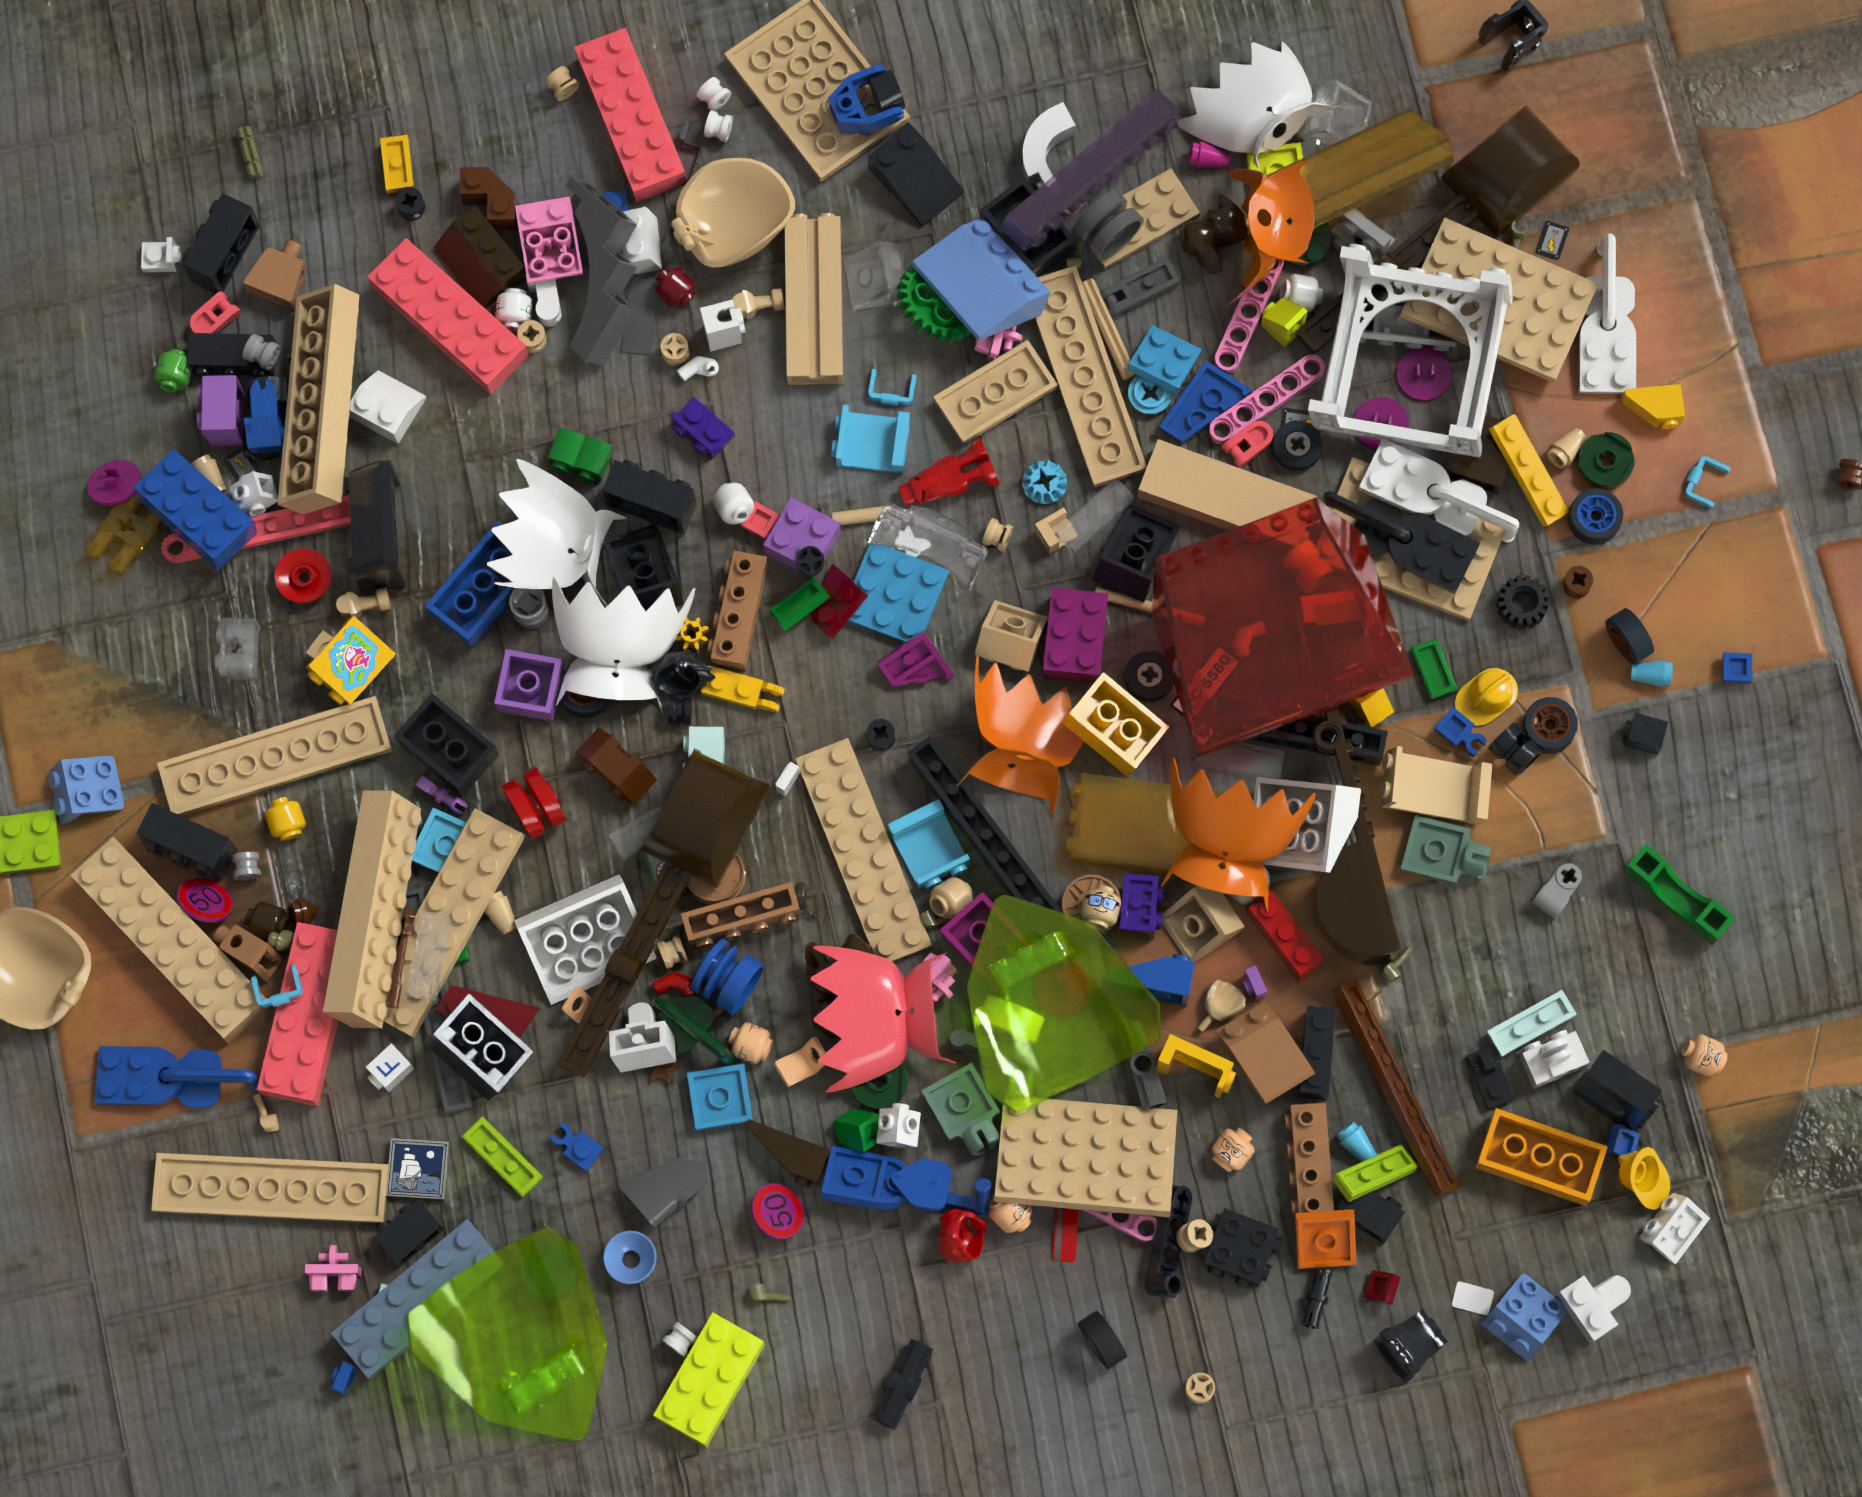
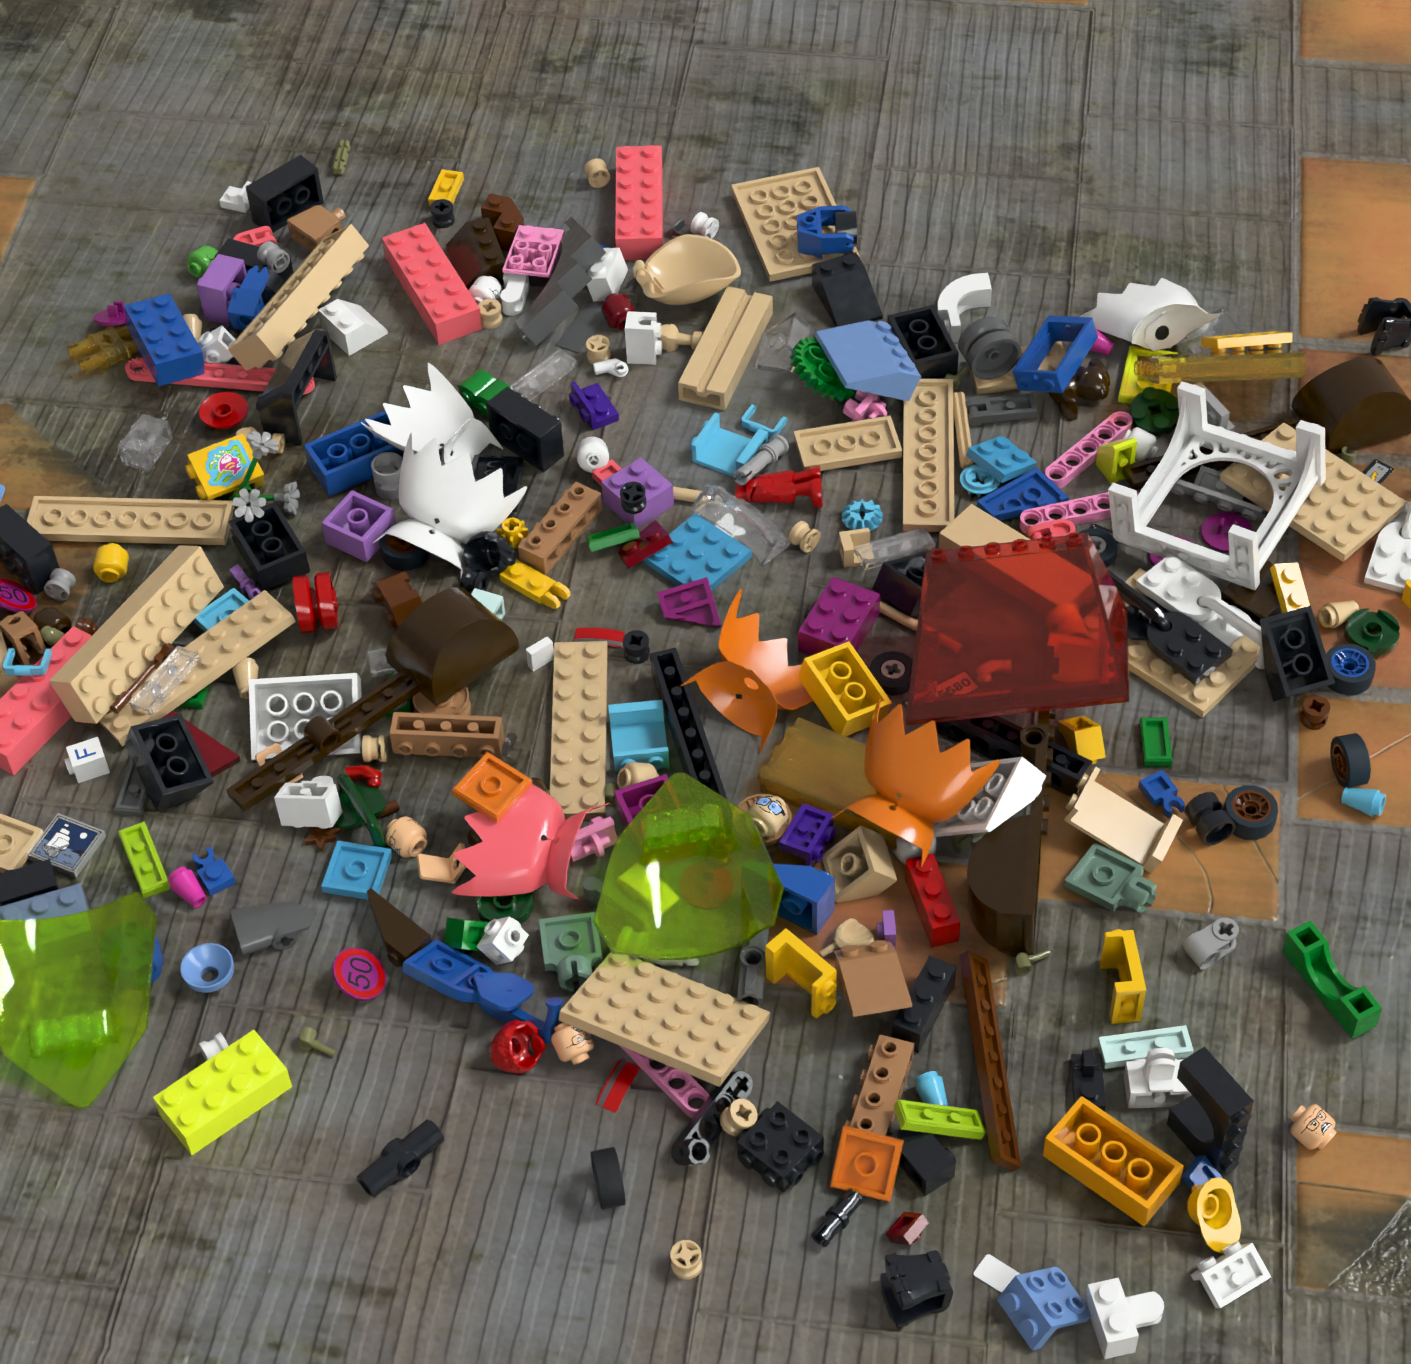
camera: 20 degrees right, 25 degrees down
blue wheel [691,938,765,1016] -> none
white wheel [696,77,731,111] -> none
tan slope [975,600,1048,672] -> none
clear purple brick [1001,89,1180,252] -> none
light nougat head [1212,1128,1255,1172] -> none
orange piece [1223,159,1314,308] -> none
yellow piece [1455,668,1518,726] -> none
black tyre [1496,575,1550,630] -> none
black brick [1622,713,1668,755] -> none
none -> dark pink cone [167,866,207,908]
none -> light grey plant [229,431,300,522]
none -> orange tile [452,752,532,823]
none -> clear tile [509,349,577,401]
none -> red sticker [573,628,625,648]
none -> light grey pin [733,434,789,485]
none -> blue window [1012,315,1098,393]
none -> yellow panel [1099,929,1146,1024]
none -> yellow plate [1201,331,1292,353]
none -> black slope [1260,605,1335,702]

